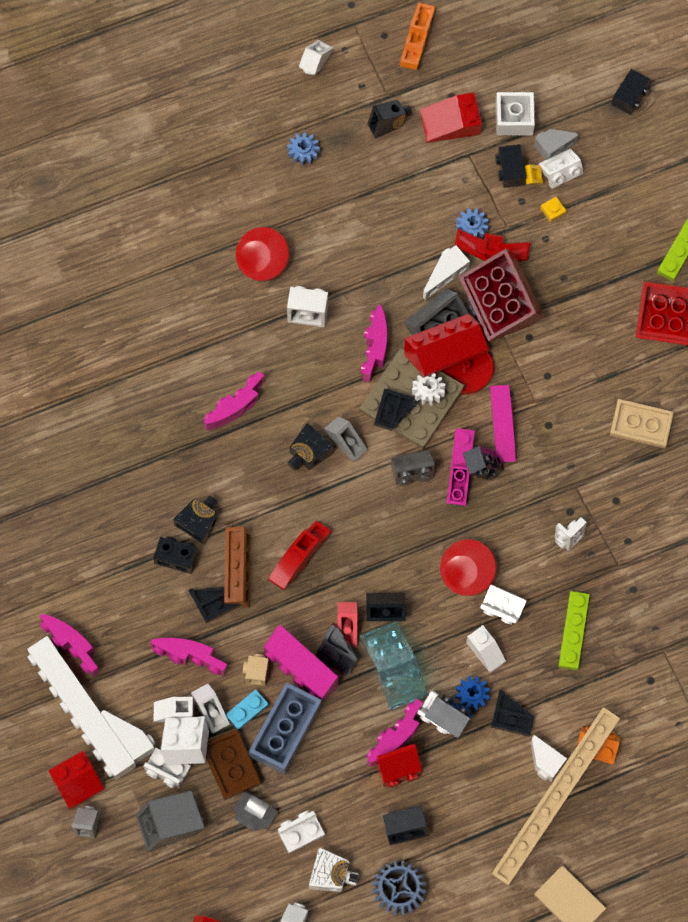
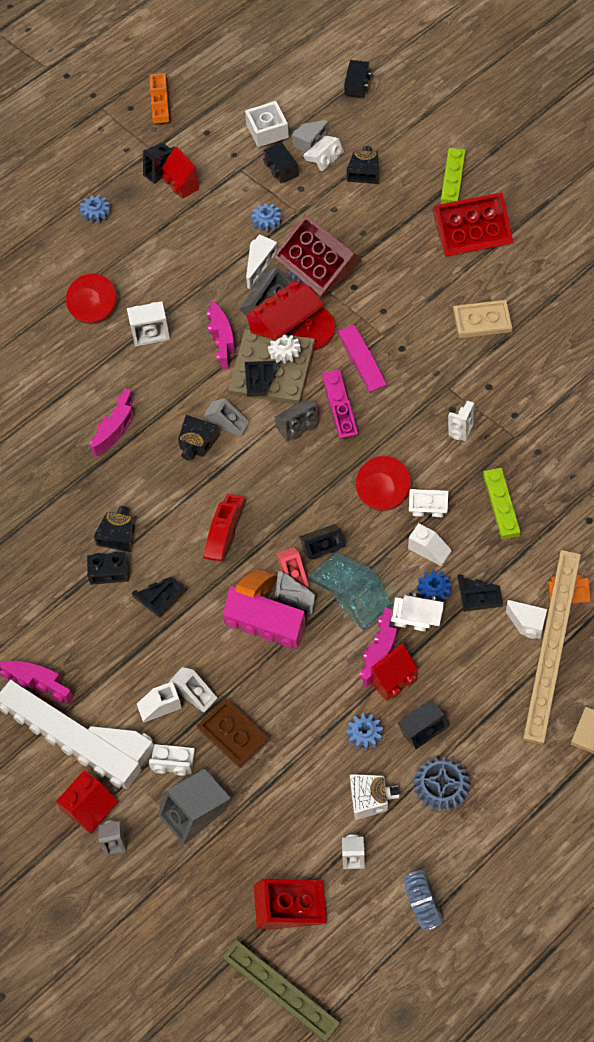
camera: 15 degrees left, 10 degrees down
dark pink slope [150,638,228,676] -> none
white brick [161,716,209,765] -> none
dark orange fence [224,526,250,608] -> none
medium azure plate [225,689,269,731] -> none
flat silver slope [234,792,278,831] -> none
tan brick [243,654,269,686] -> none
sand blue brick [249,682,322,775] -> none
white bracket [278,811,325,854] -> none
white slope [299,40,334,75] -> none
slope [420,92,482,143] -> none
red plate [454,228,531,261] -> none
brick [462,446,503,480] -> none
yellow plate [524,165,543,185] -> none
yellow plate [540,197,566,223] -> none
none -> red slope [162,147,199,199]
none -> orange slope [235,569,278,598]
none -> black torso [346,146,379,184]
none -> medium blue gear [346,713,383,751]

